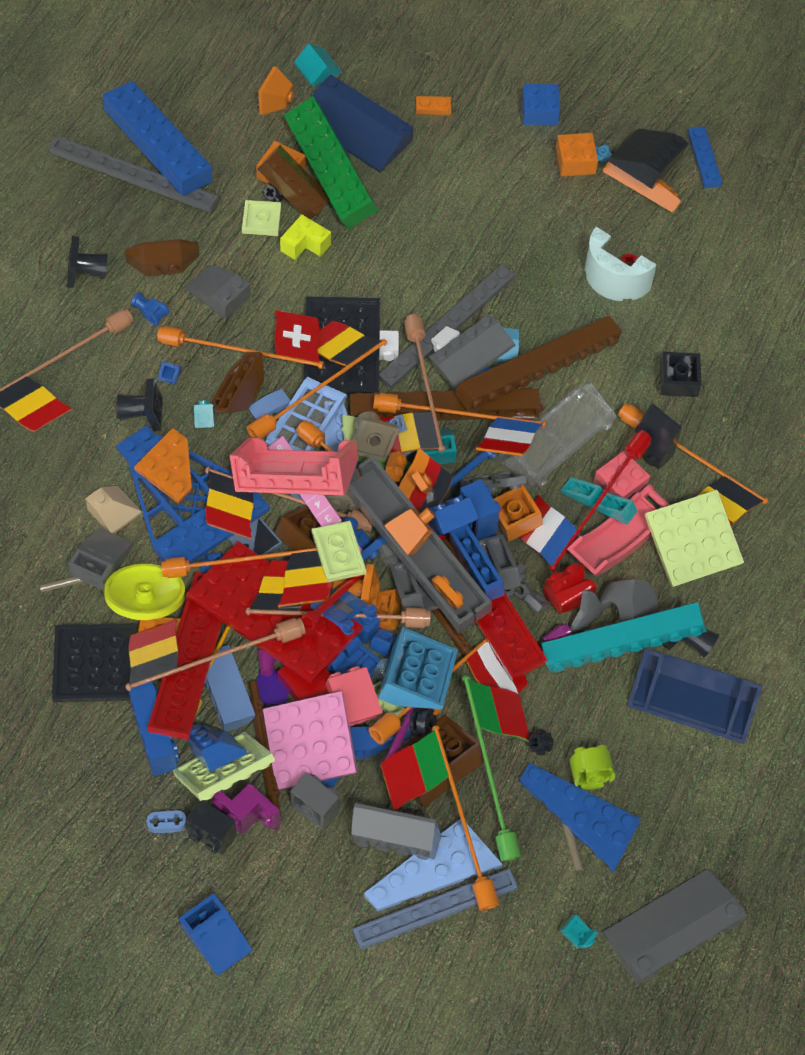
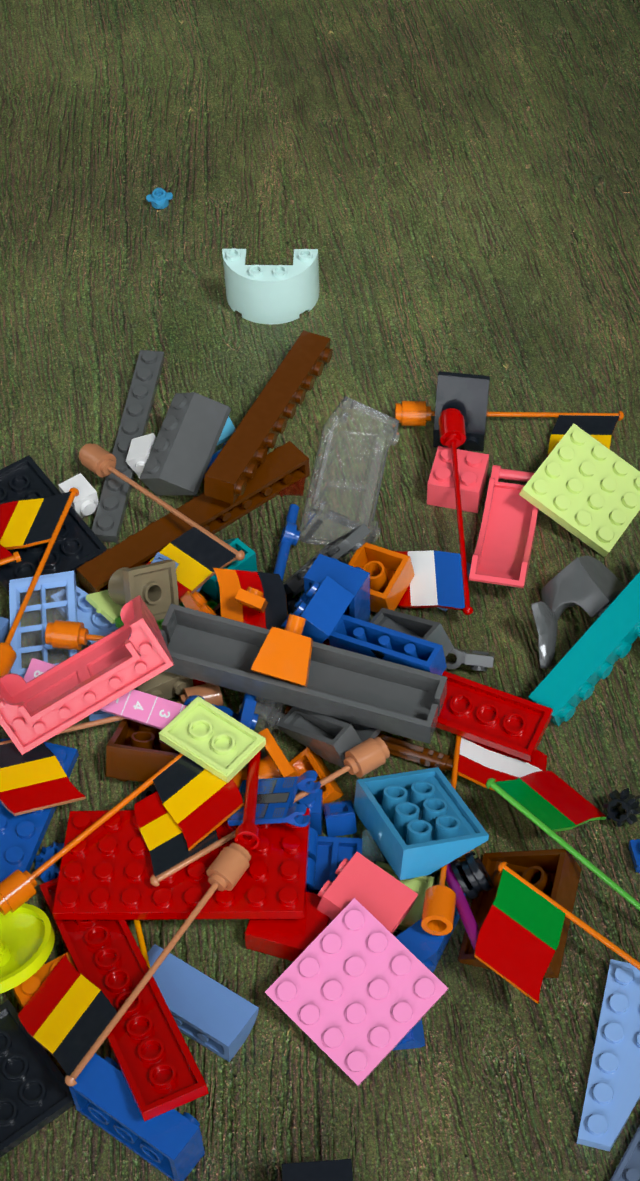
camera: 30 degrees left, 10 degrees down
yellowish green plate [172,731,275,801] -> none
blue slope [187,724,248,772] -> none
magenta bracket [211,783,281,835] -> none
tile [228,518,283,555] -> none
reddish brown axle [249,681,281,817] -> none
dark purple piece [257,670,289,706] -> none
magenta cone [258,649,276,676] -> none
dark grey brick [290,773,339,831] -> none
slope [351,803,441,860] -> none
flag [373,392,546,456] -> none
orange plate [431,575,464,610] -> none
blue brick [522,84,560,125] -> none
magenta cone [542,624,572,642] -> none
red piece [543,563,597,614] -> none
orange brick [556,133,598,177] -> none
teal slope [560,477,638,525] -> none
orange wedge [603,162,682,212] -> none
black slope [608,128,689,189] -> none
black brick [660,352,702,397] -> none
blue plate [687,127,722,189] -> none

